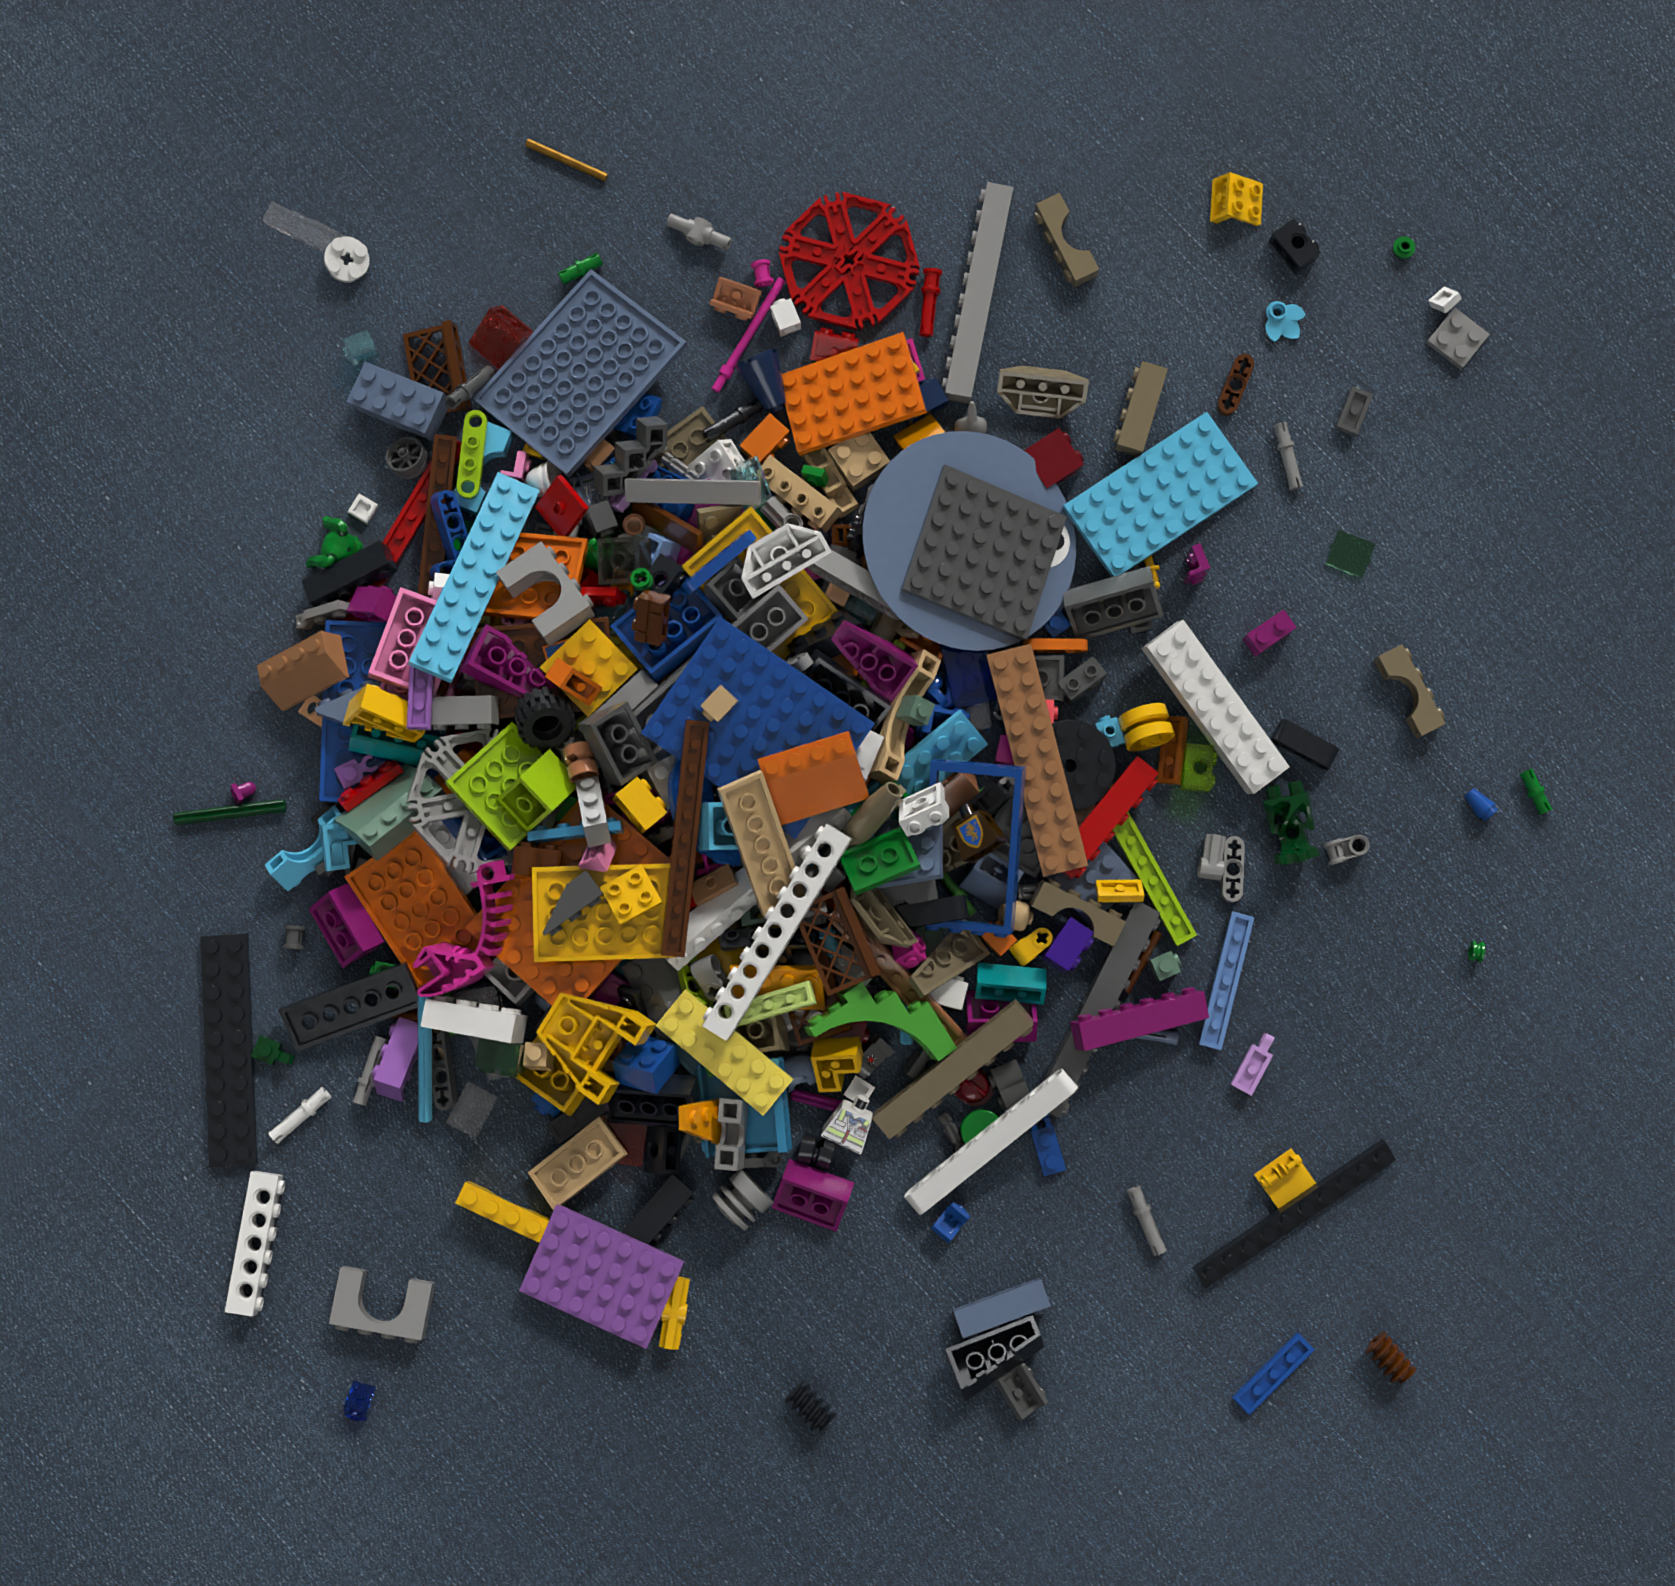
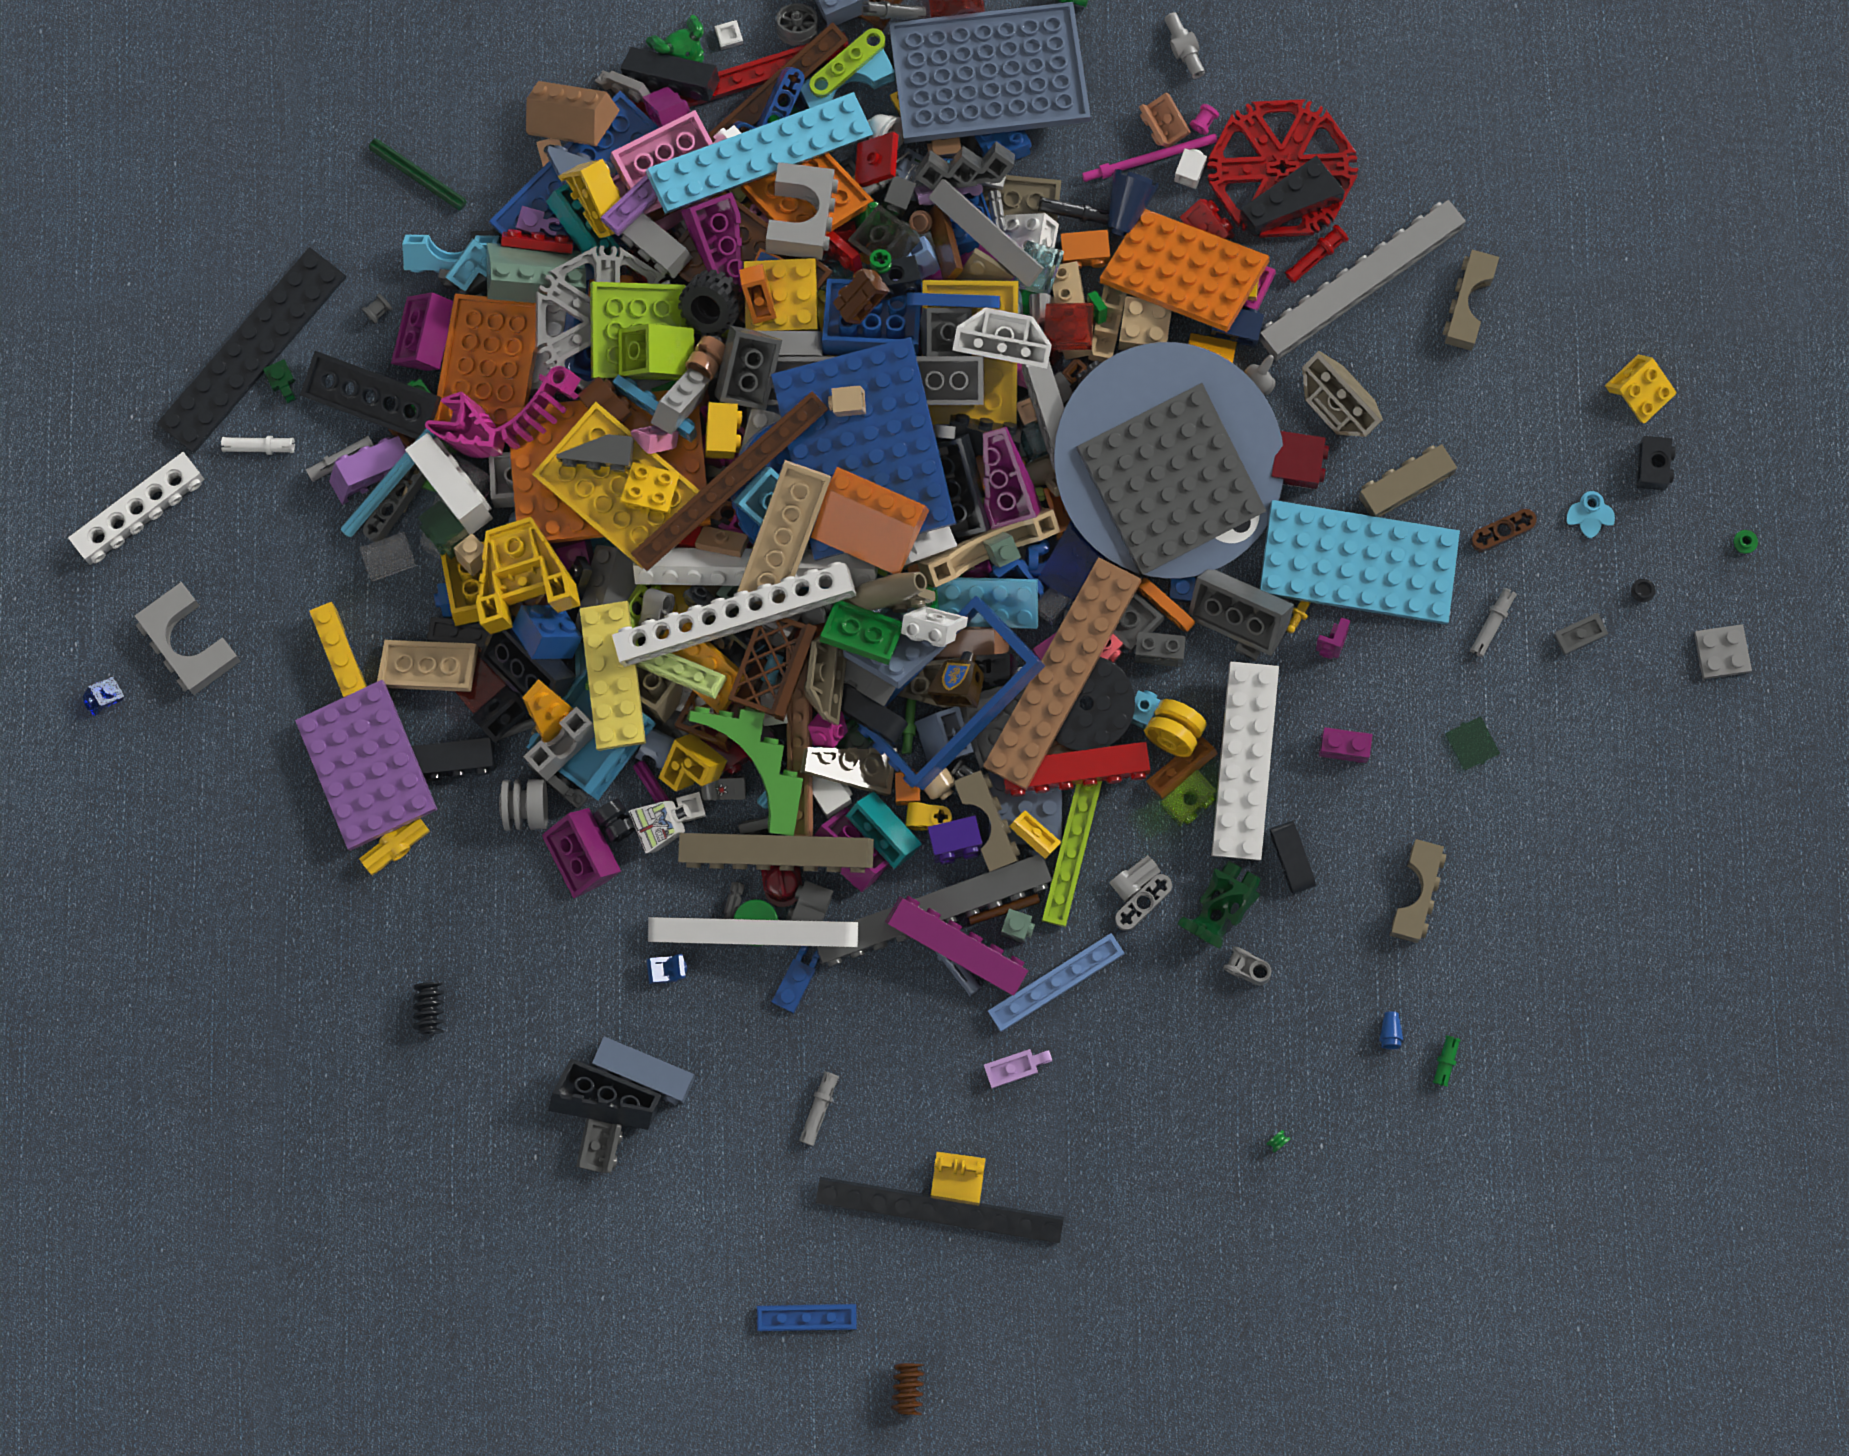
camera: 50 degrees right, 5 degrees down
magenta piece [229,782,256,805] -> none
bright pink bracket [500,451,532,483] -> none
white plate [1428,286,1461,313] -> none
none -> clear red plate [1044,303,1094,350]
none -> black wedge [1239,155,1345,236]
none -> black plate [1631,579,1655,603]

